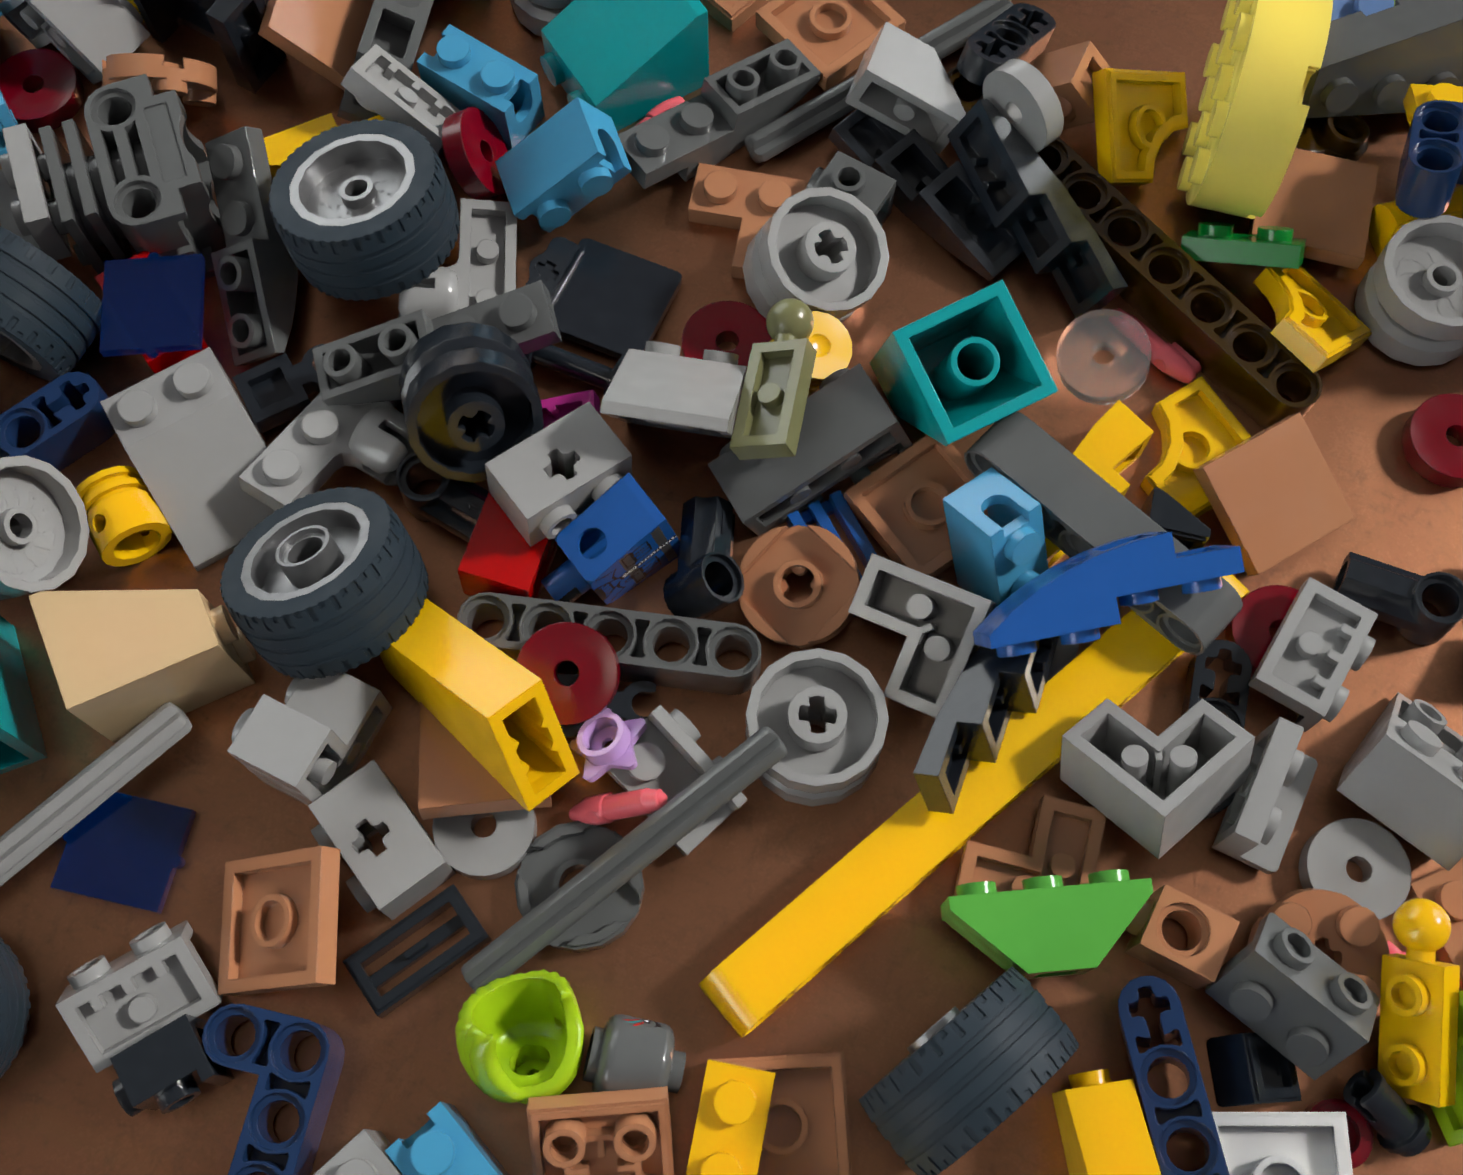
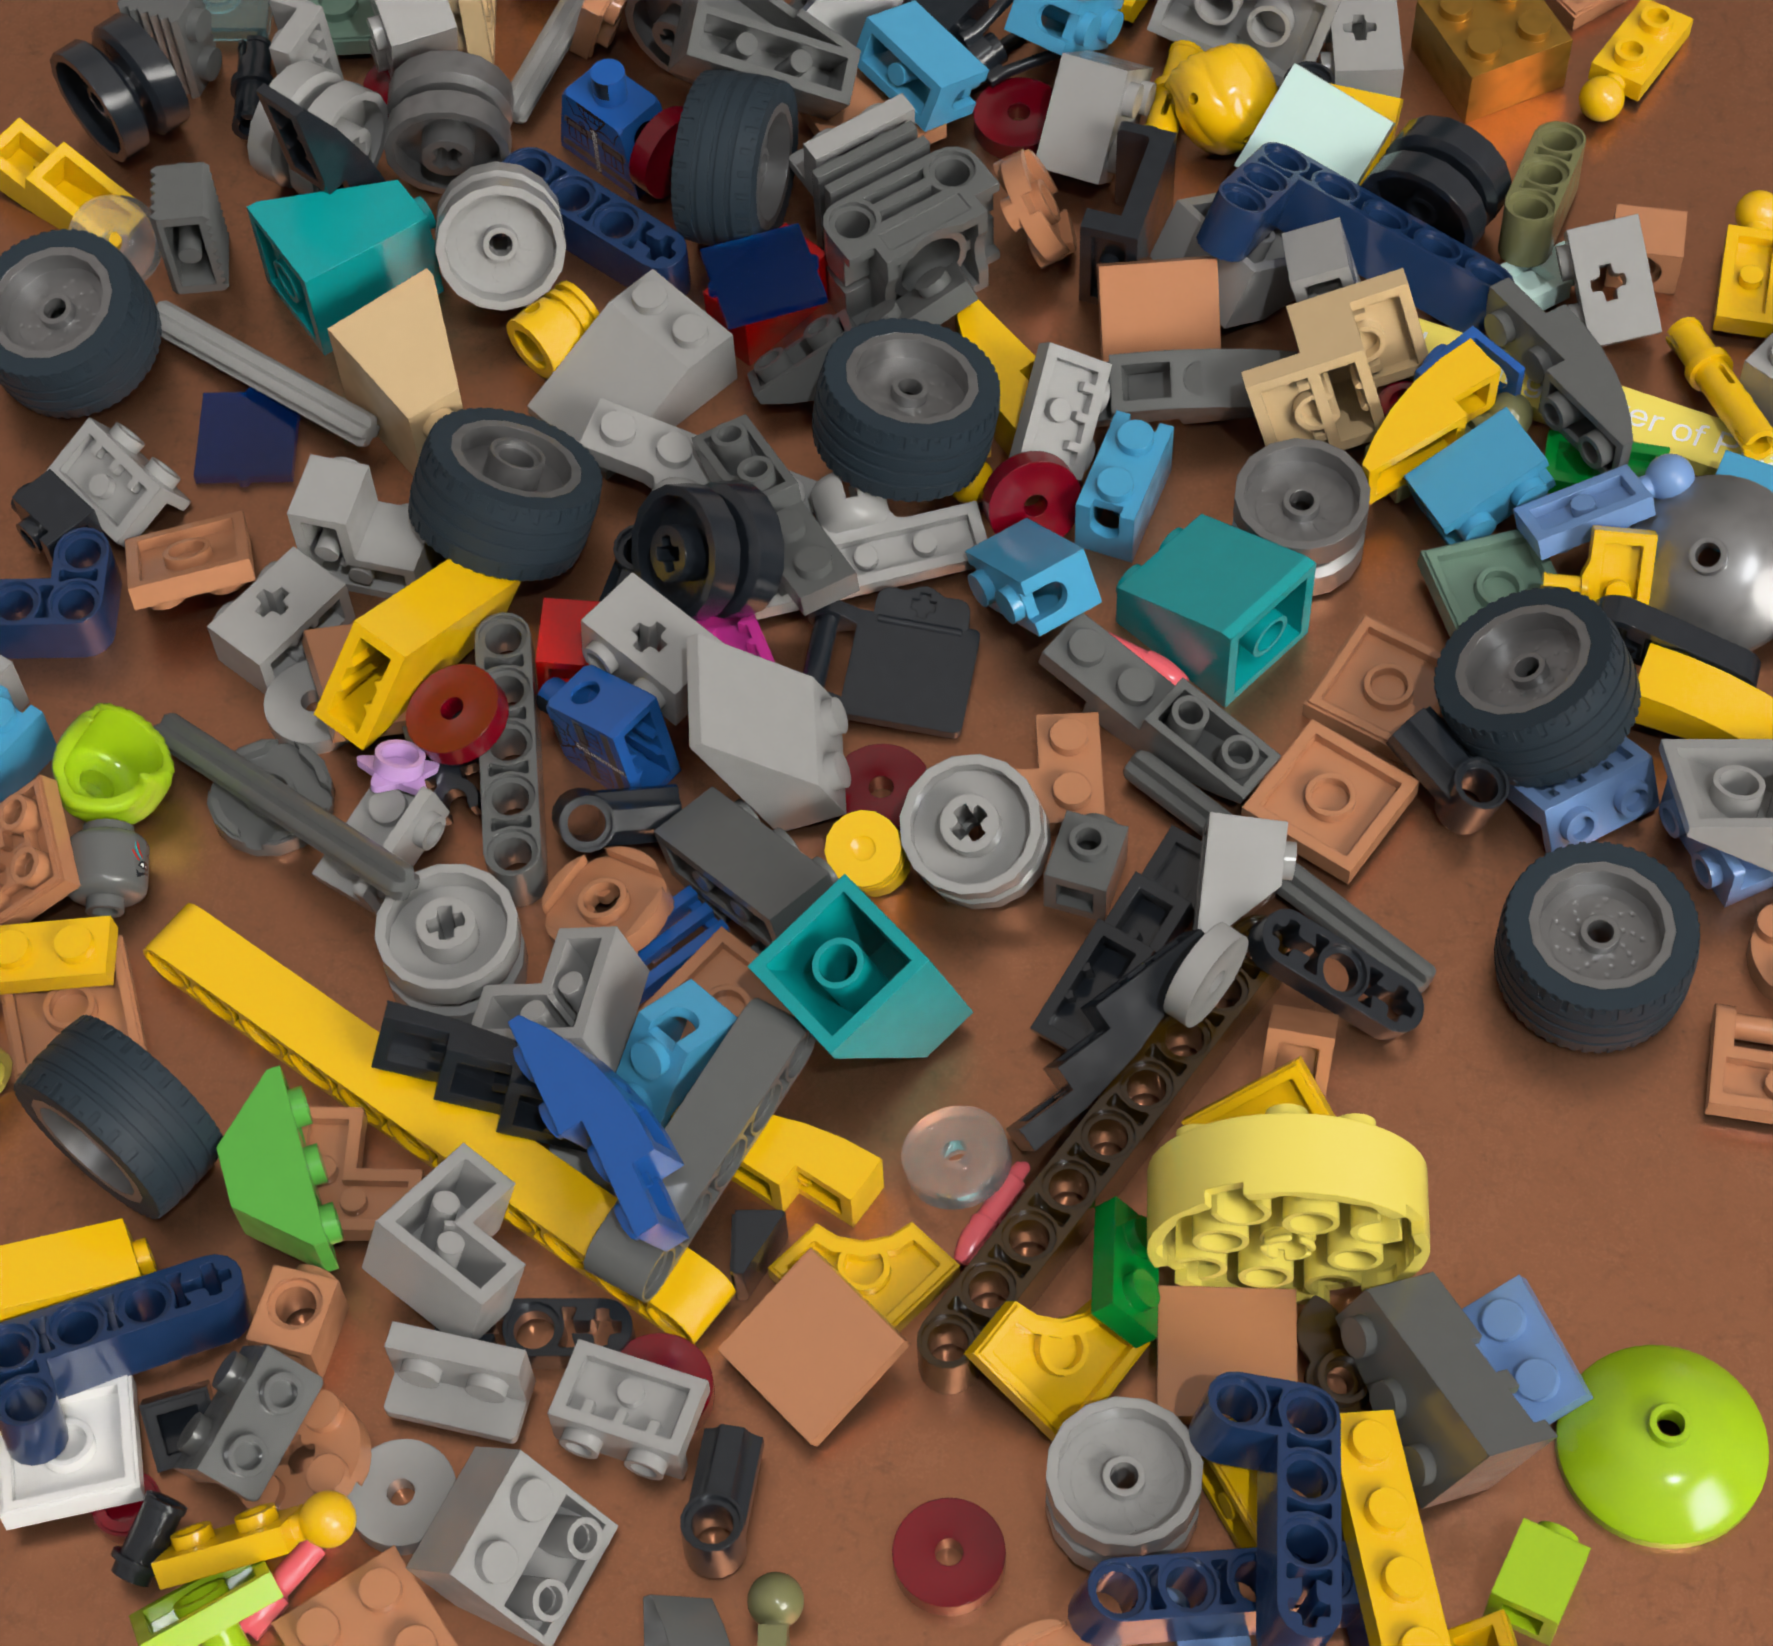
camera: 80 degrees right, 10 degrees down
black plate [232,344,325,434] -> none
black tile [342,884,492,1018] -> none
coral piece [568,788,668,826] -> none
olive plate [729,298,817,460] -> none

